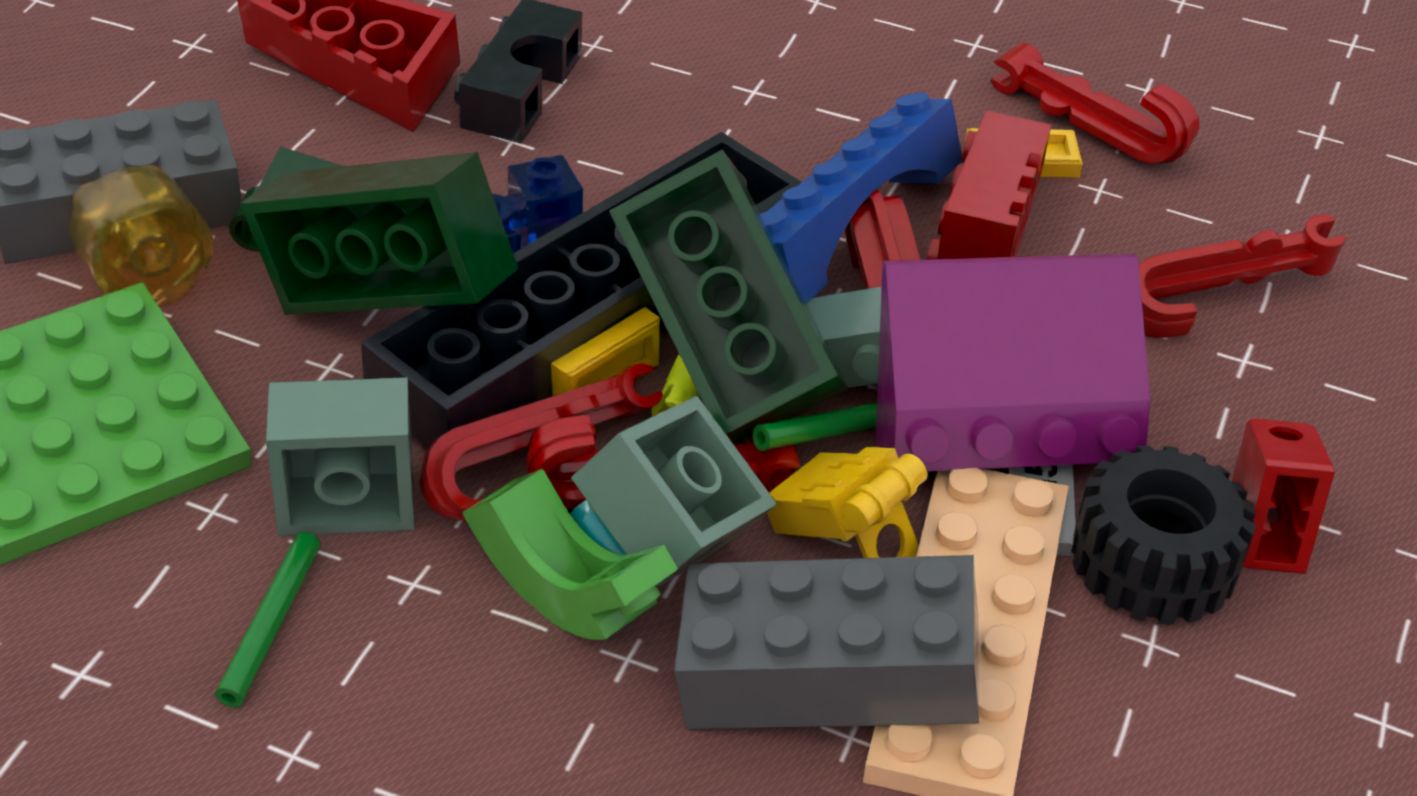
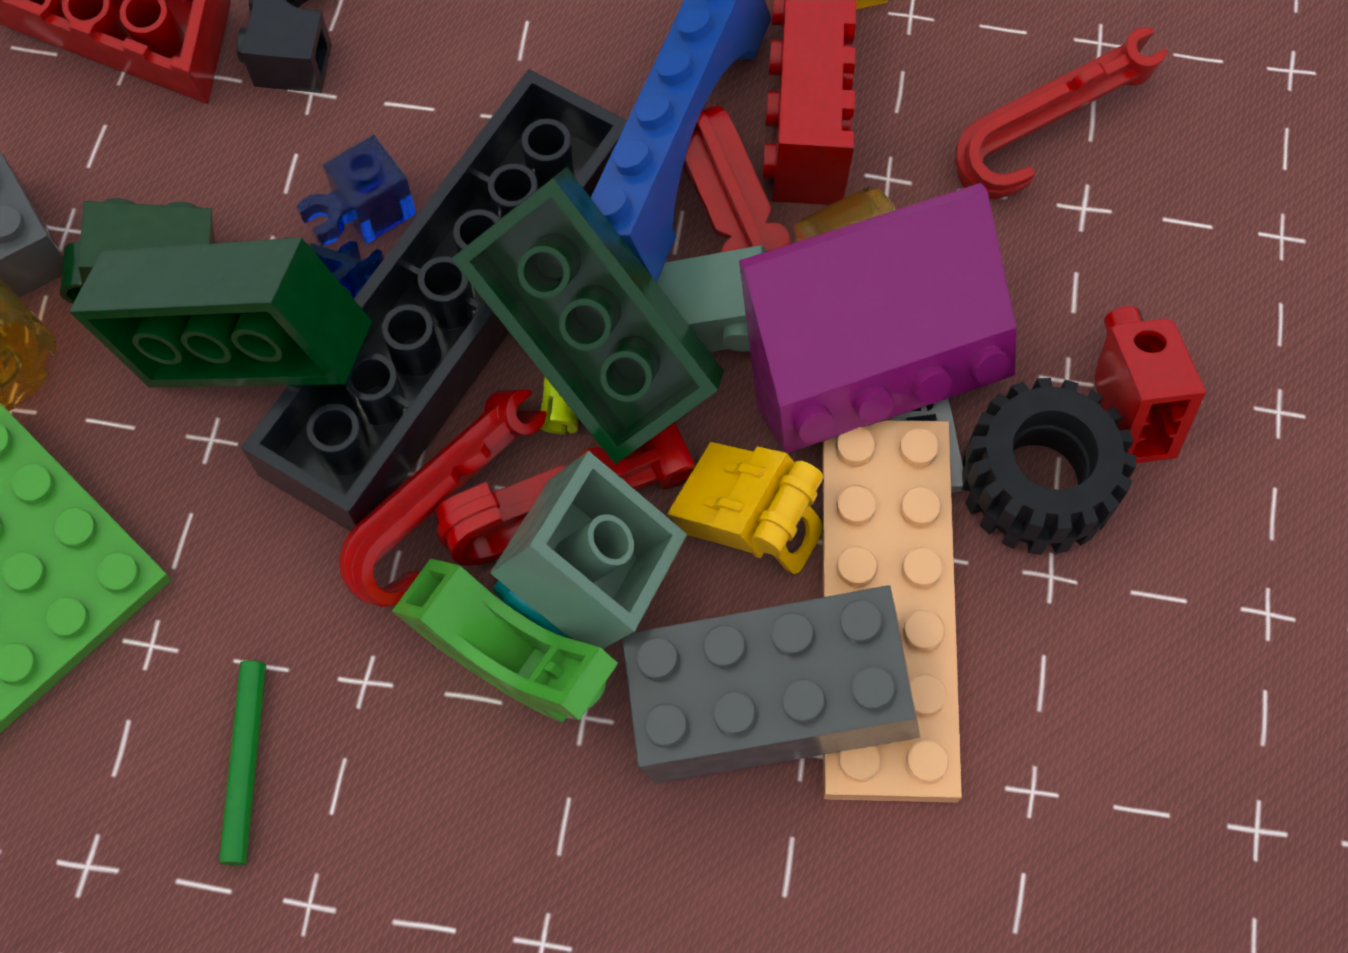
camera: 10 degrees left, 25 degrees up
sand green brick [266,377,414,536] -> none
yellow tile [551,307,660,397] -> none
green piece [752,402,877,451] -> none

